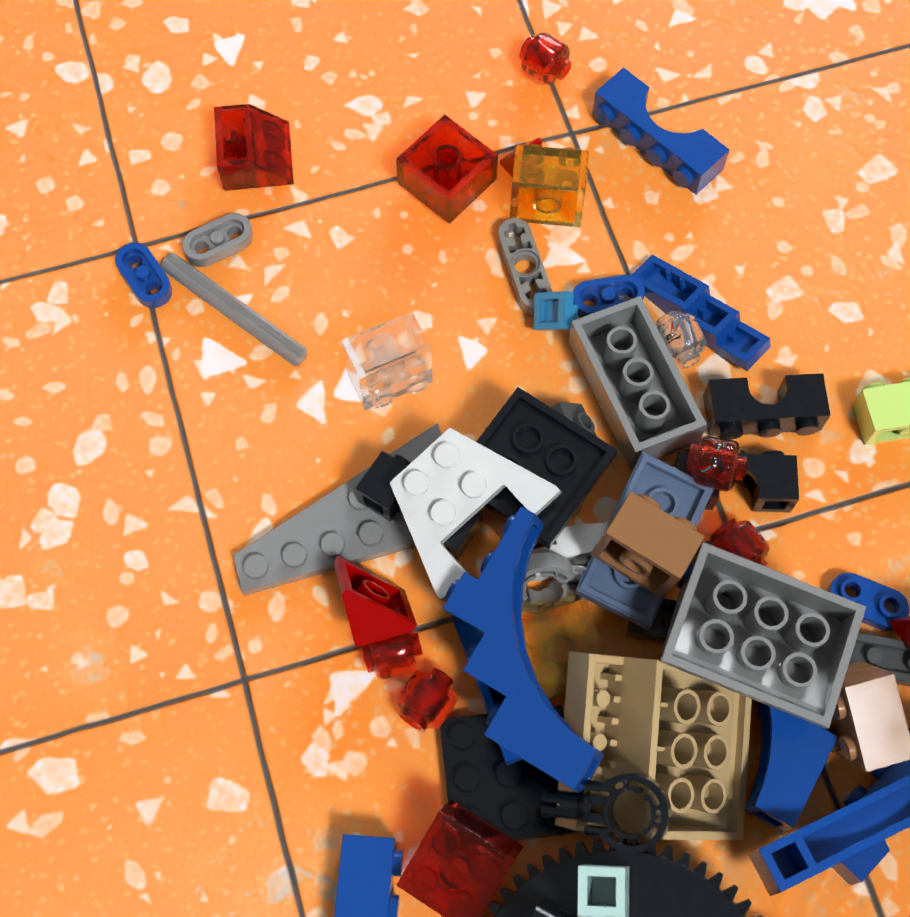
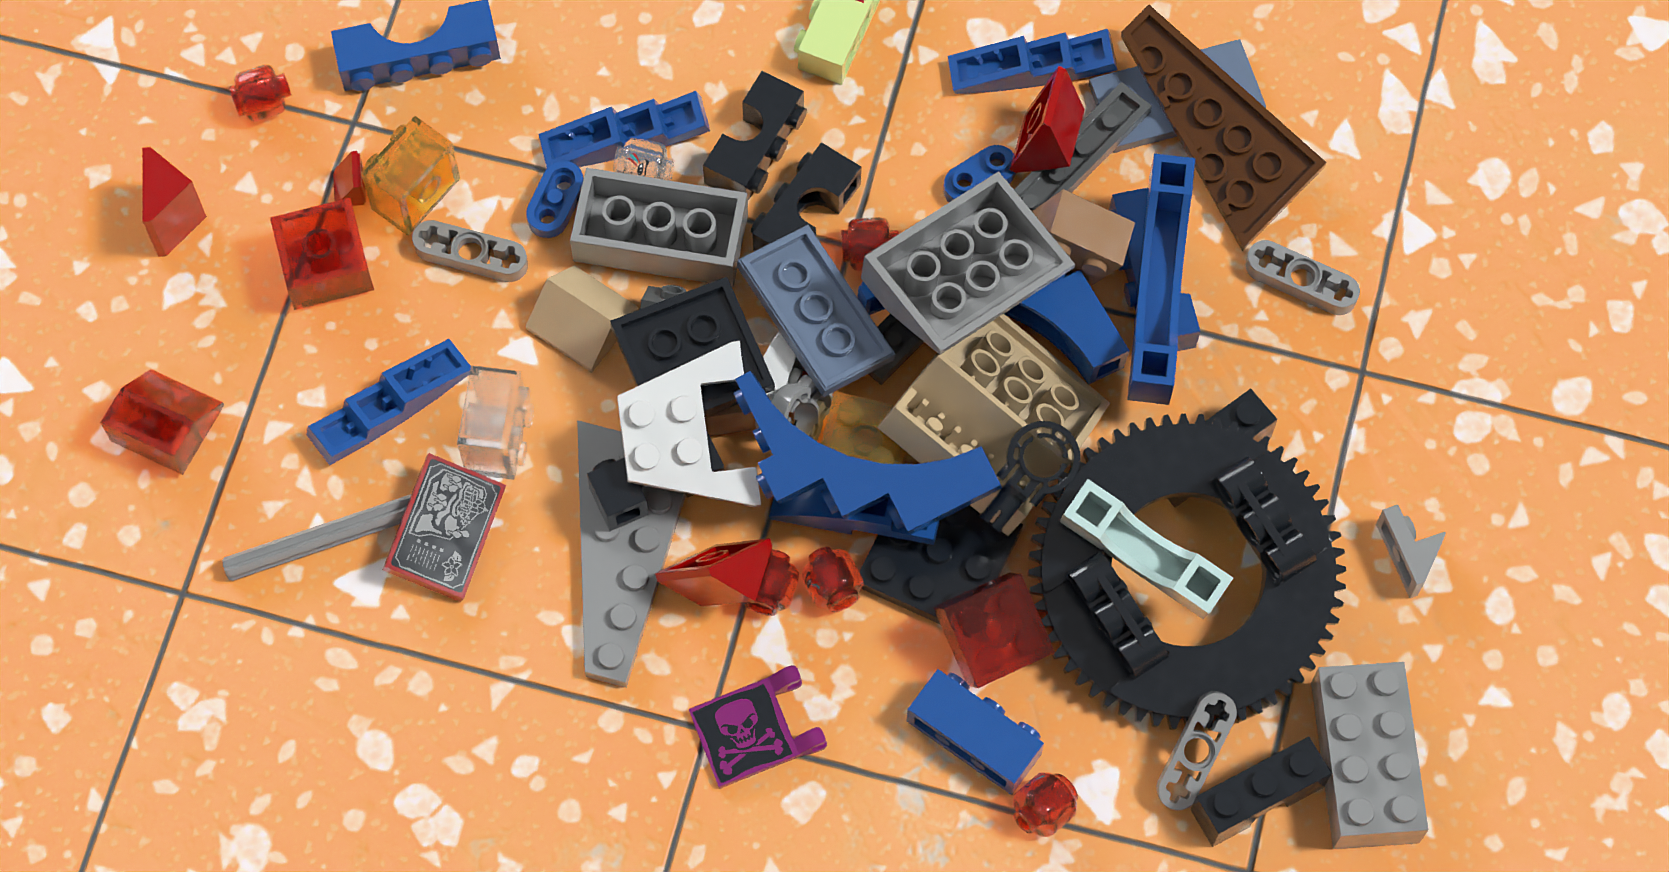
camera: 60 degrees left, 0 degrees up
blue plate [115,243,173,308] -> none
light grey plate [182,213,253,267] -> none
dark azure tile [534,291,578,331] -> none
medium nougat brick [590,492,705,598] -> none
clear red head [686,436,748,492] -> none
none -> red slope [142,147,207,257]
none -> blue slope [306,339,473,465]
none -> tile [382,453,506,602]
none -> tan slope [525,265,640,373]
none -> flag [689,665,827,789]

